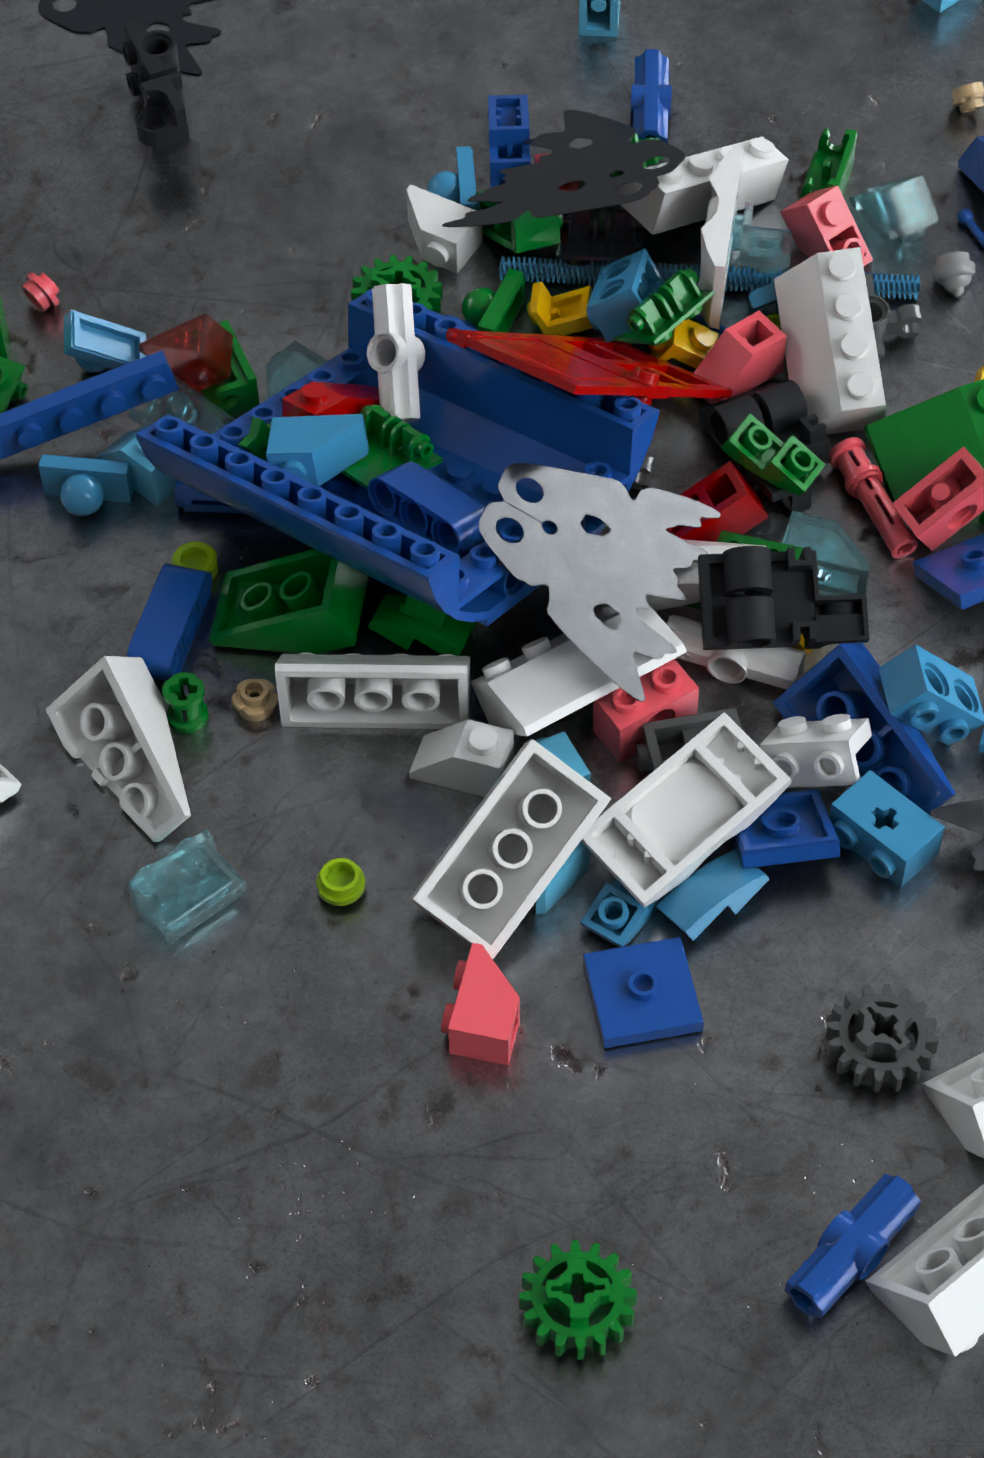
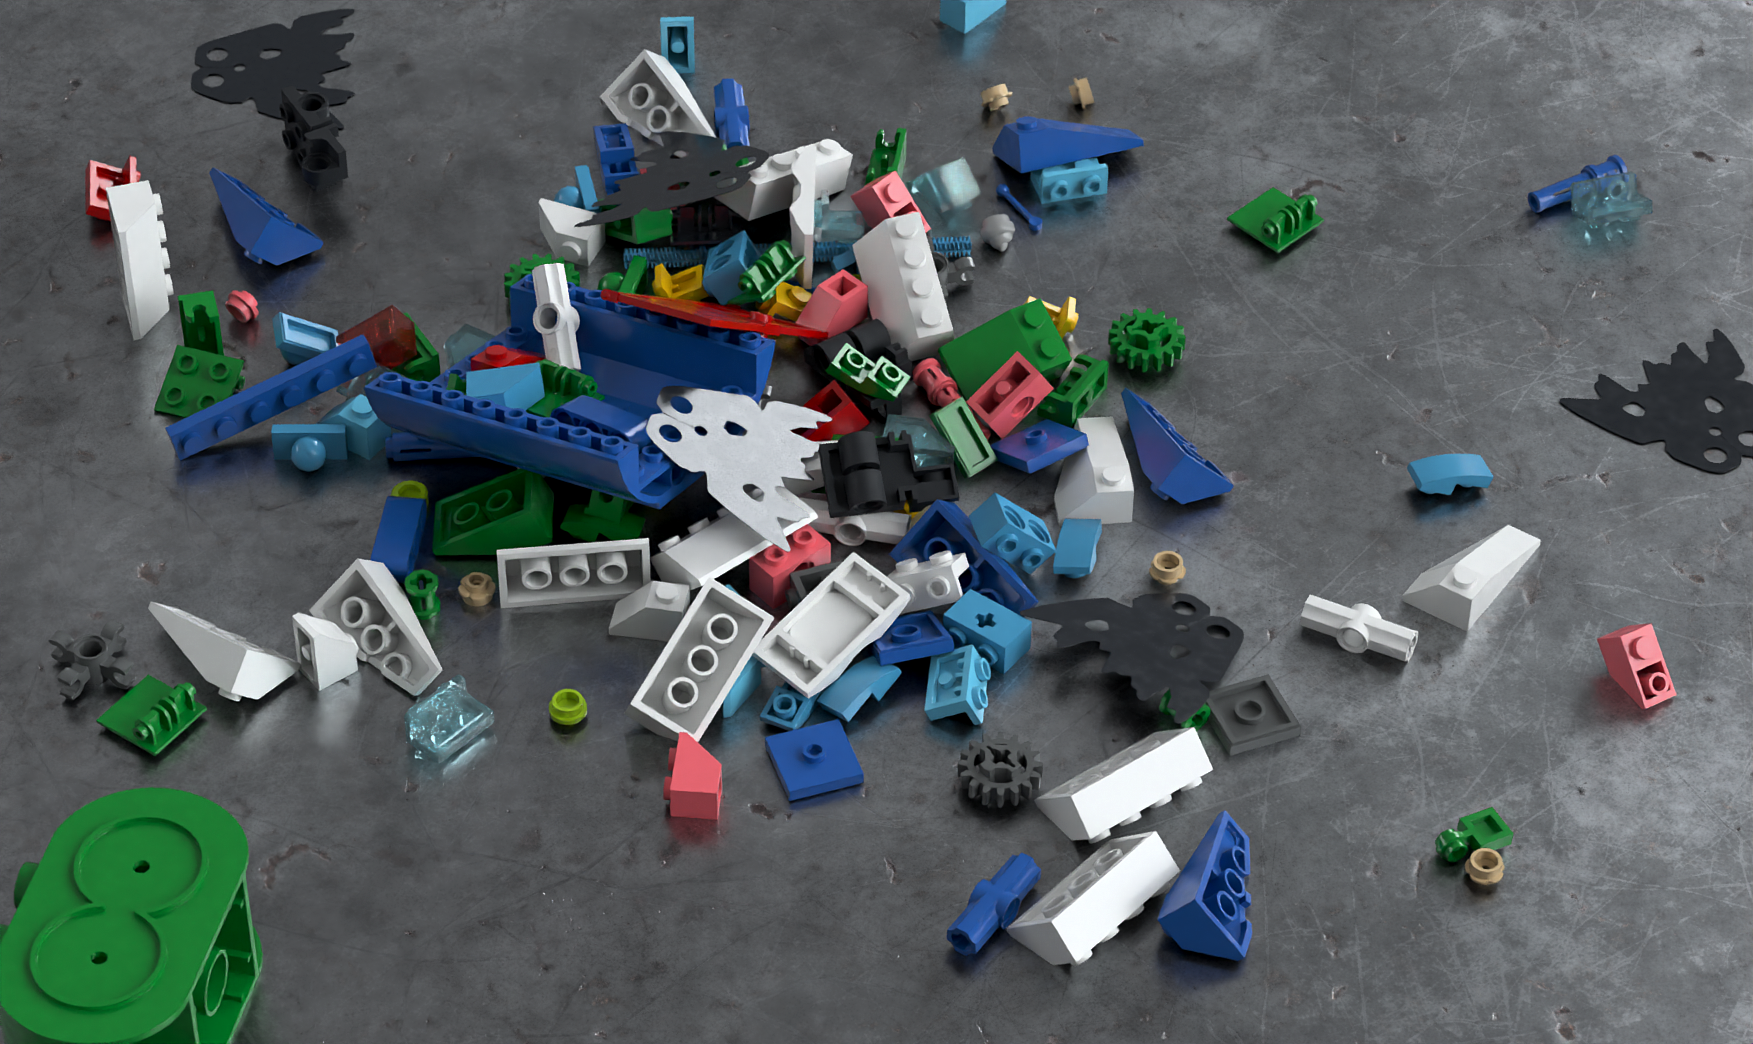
camera: 10 degrees left, 10 degrees down
green gear [519,1240,637,1360] -> none
none -> blue wedge [209,167,324,265]
none -> white slope [292,613,359,691]
none -> white wedge [600,49,716,158]
none -> medium azure bracket [924,644,991,725]
none -> tile [929,396,998,479]

